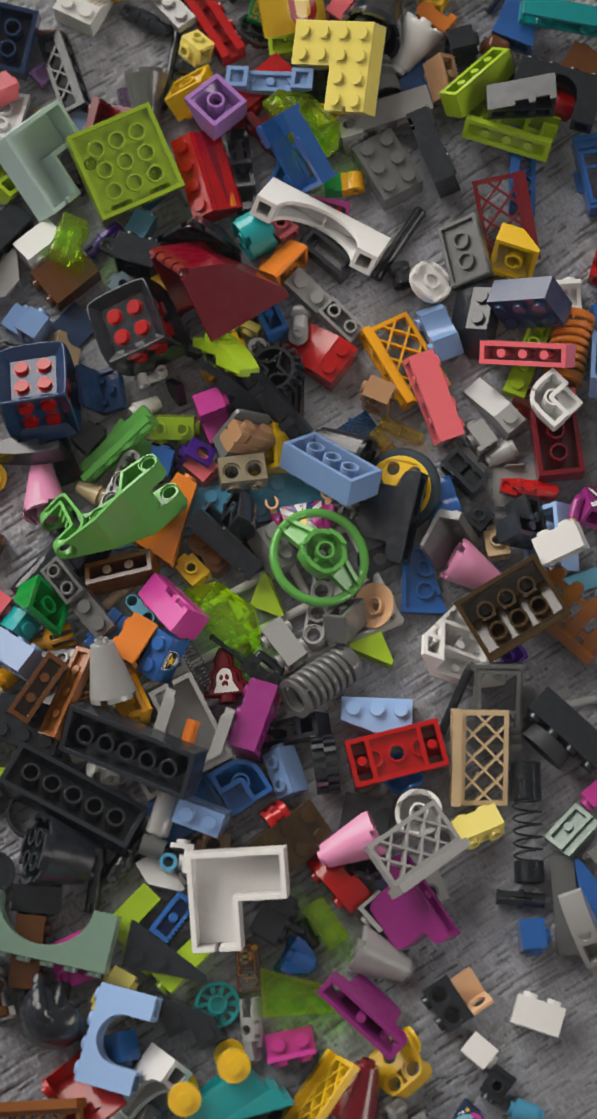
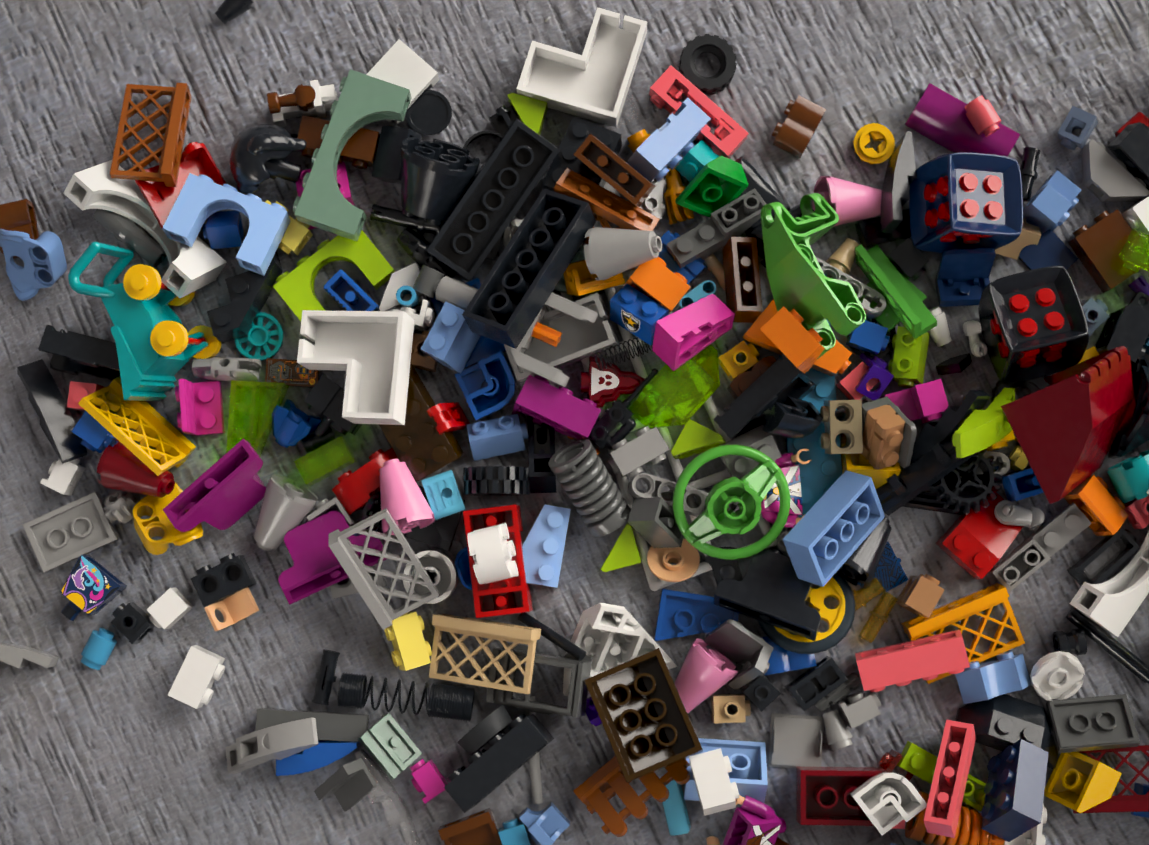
camera: 90 degrees right, 10 degrees up
black wing [122,919,207,983] -> none
light grey slope [462,378,526,441] -> none
black brick [494,494,547,550] -> none
red hinge [499,478,560,501] -> none
blue brick [516,917,551,957] -> none
none -> medium azure piece [421,469,466,520]
none -> white brick [467,523,519,584]
none -> orange slope [760,306,825,374]

